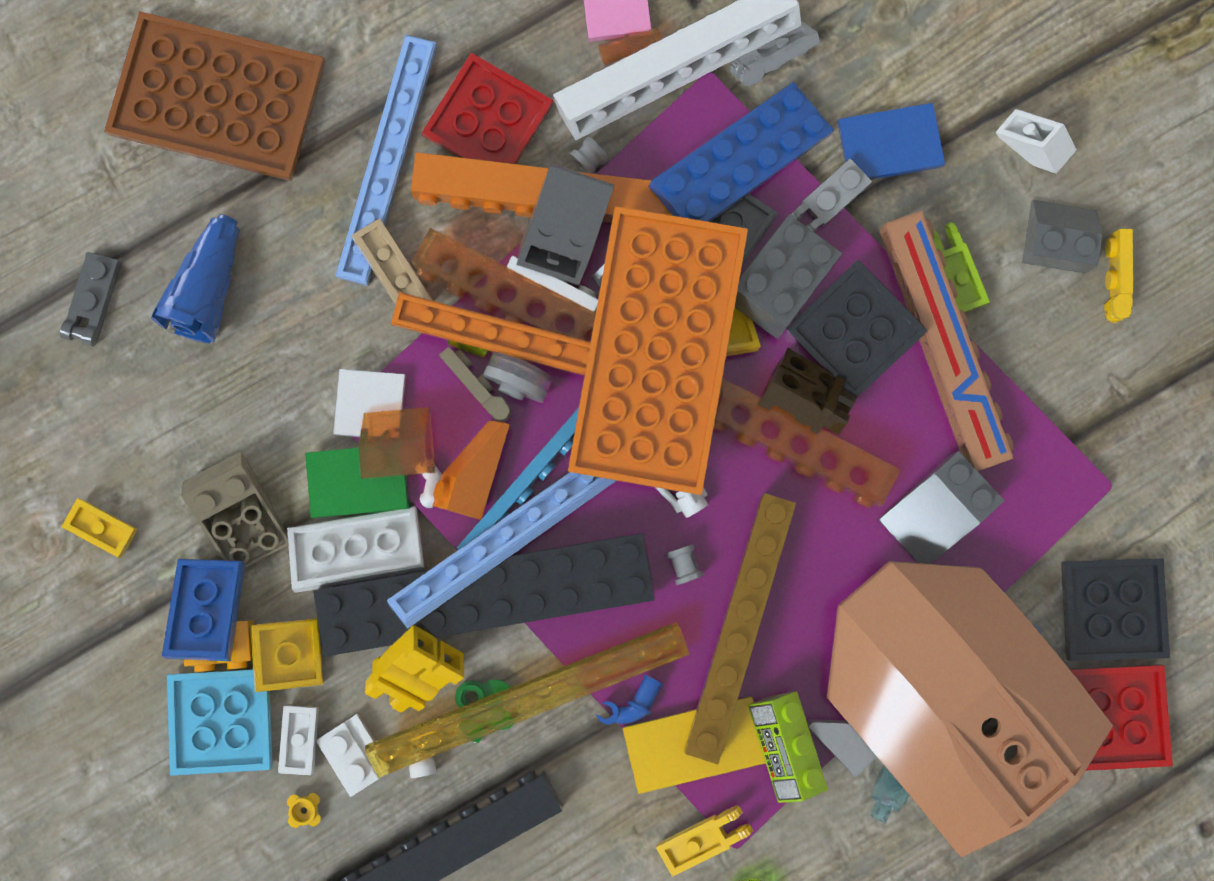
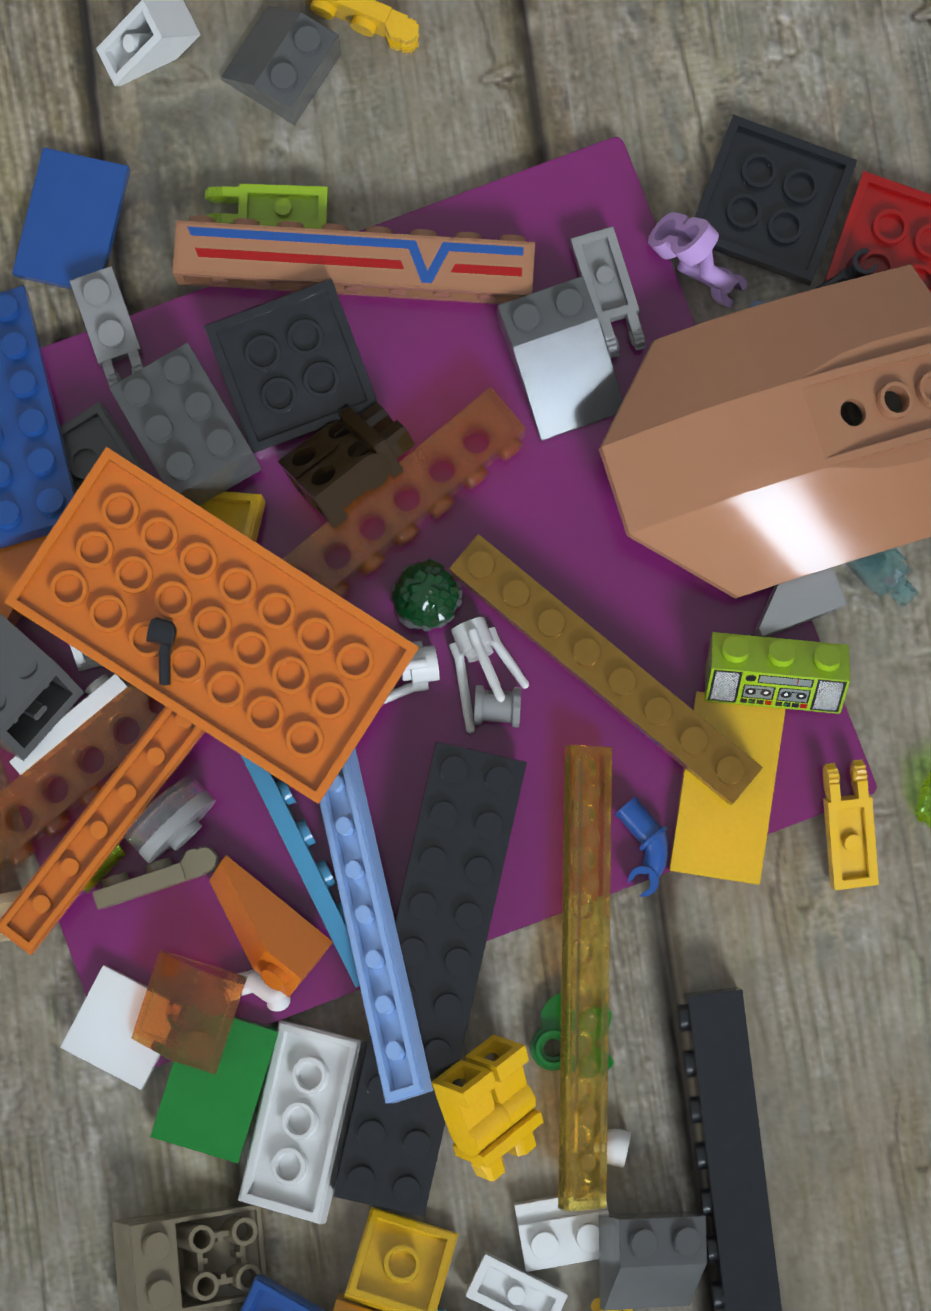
camera: 70 degrees left, 0 degrees up
none -> black hand [146,617,177,685]
none -> dark green piece [390,557,463,631]
none -> white plant [449,617,529,734]
none -> light grey hinge [570,226,646,358]
none -> dark grey slope [599,1211,707,1311]
none -> lavender piece [648,212,748,308]
none -> black hand [815,248,878,289]

